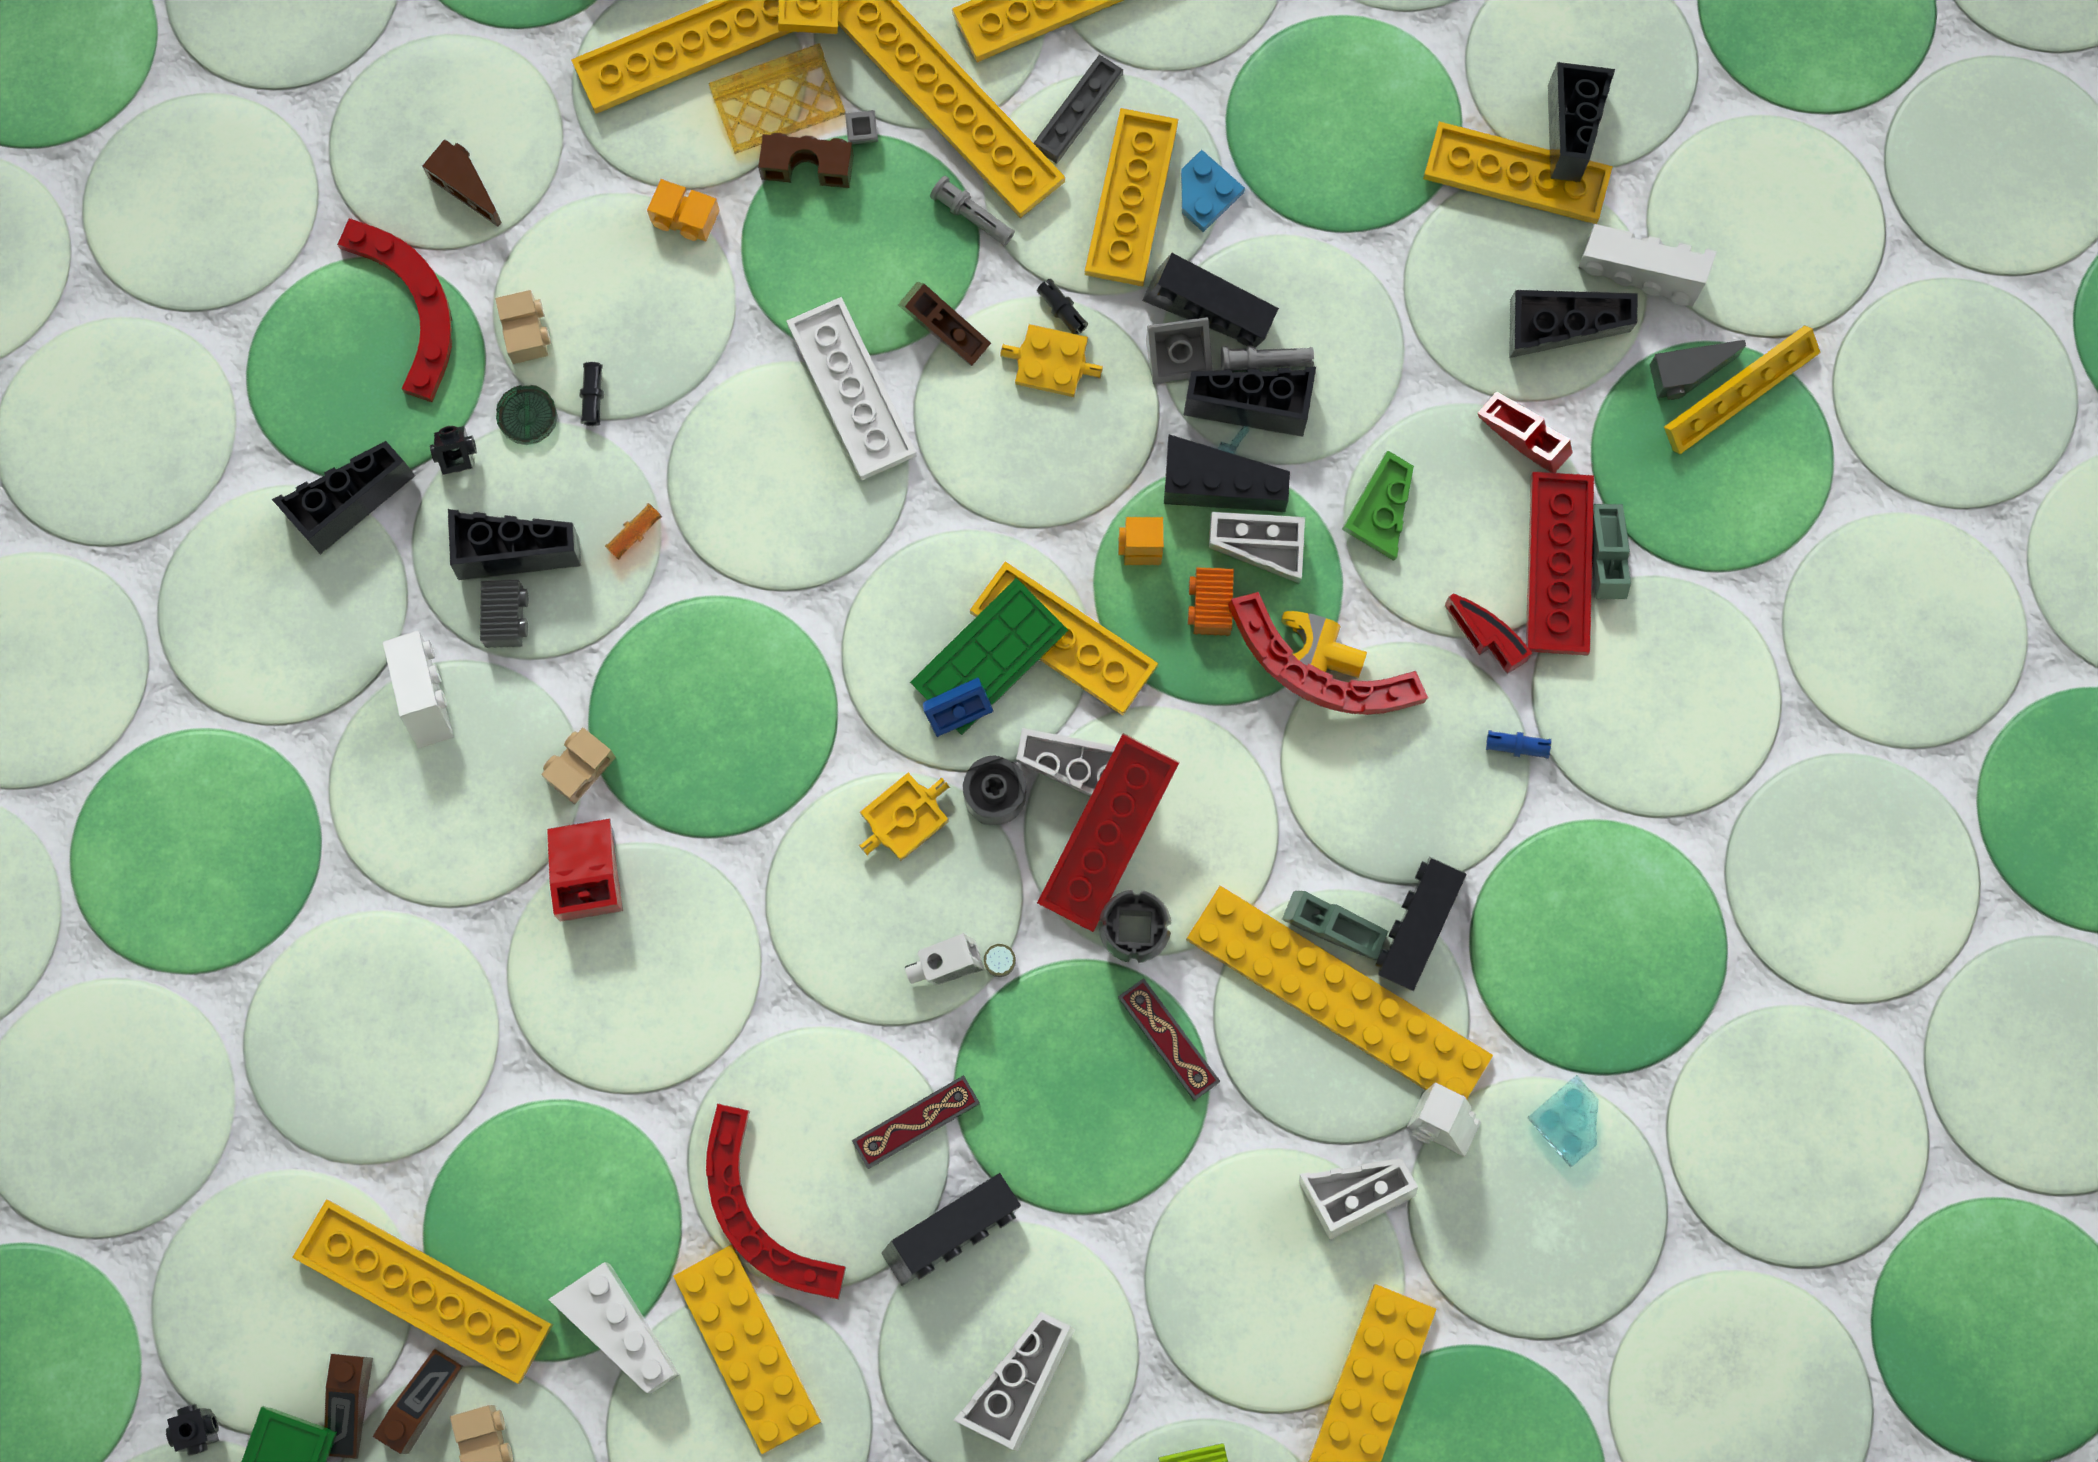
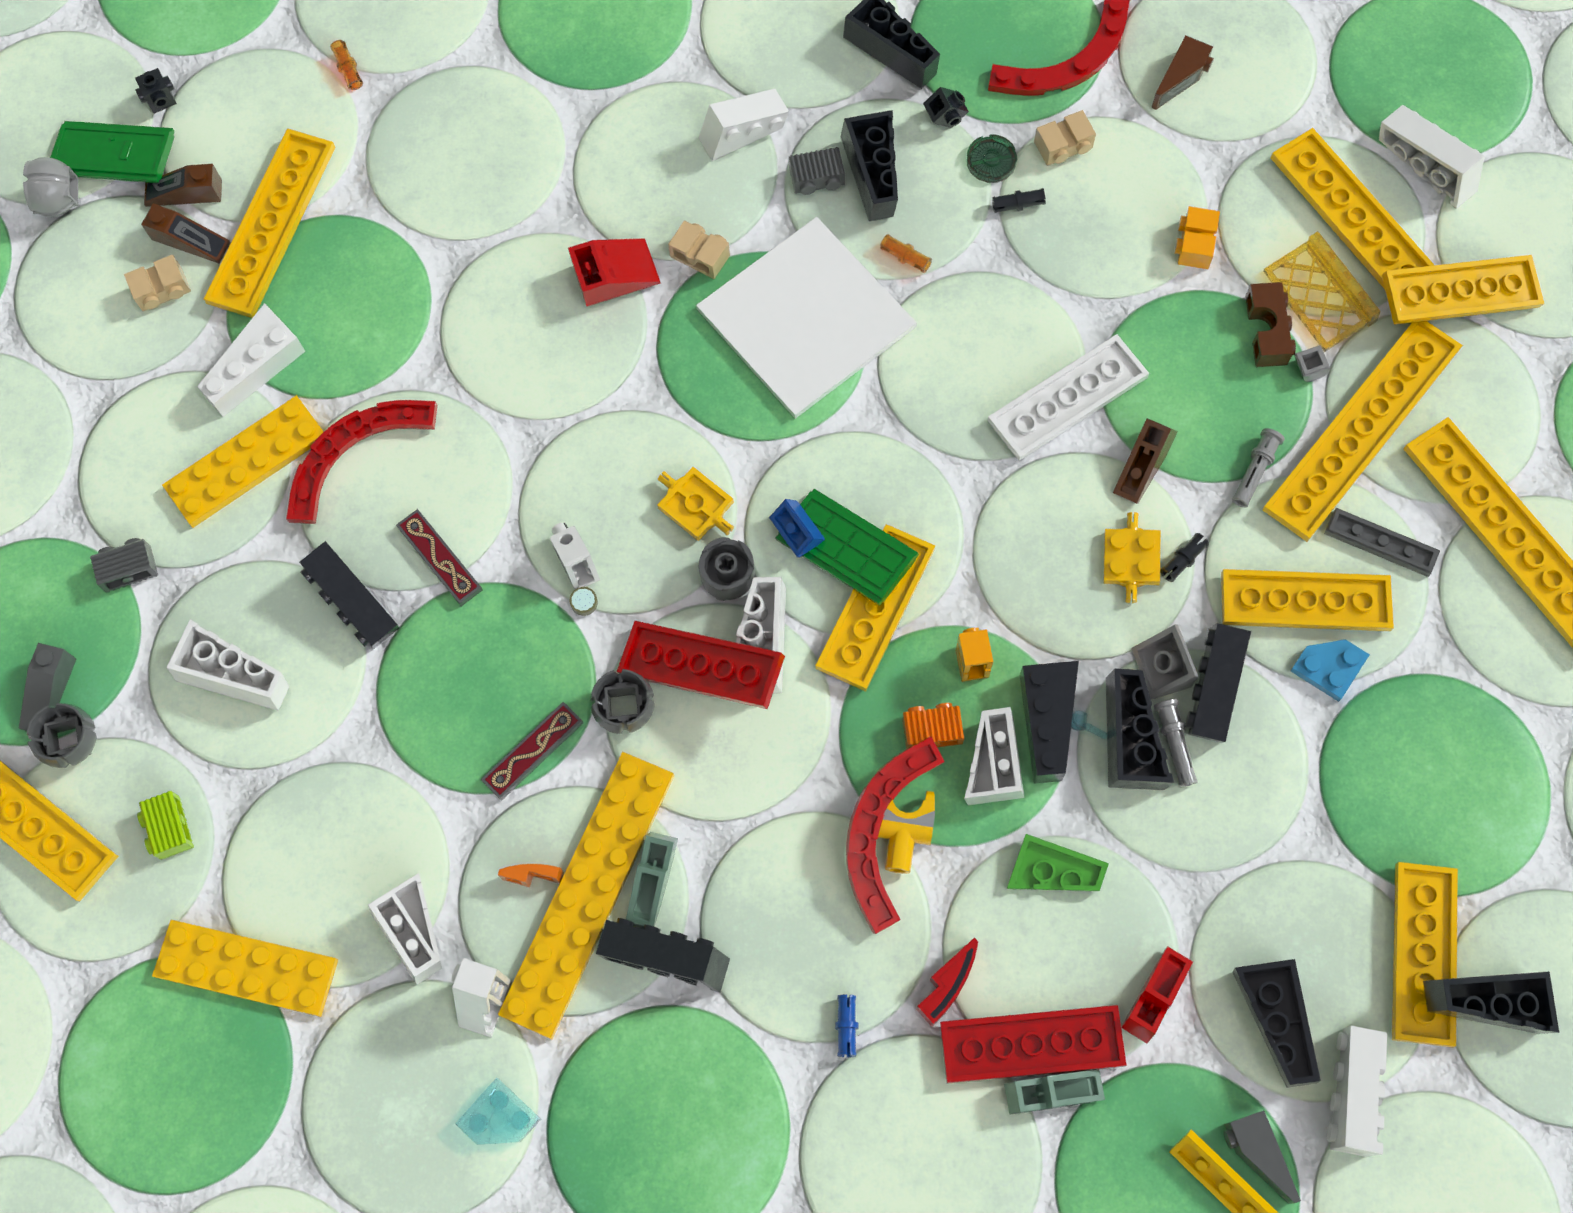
camera: 85 degrees right, 5 degrees down
none -> clear orange pin [330,40,363,90]
none -> orange slope [498,864,564,887]
none -> white tile [696,217,917,419]

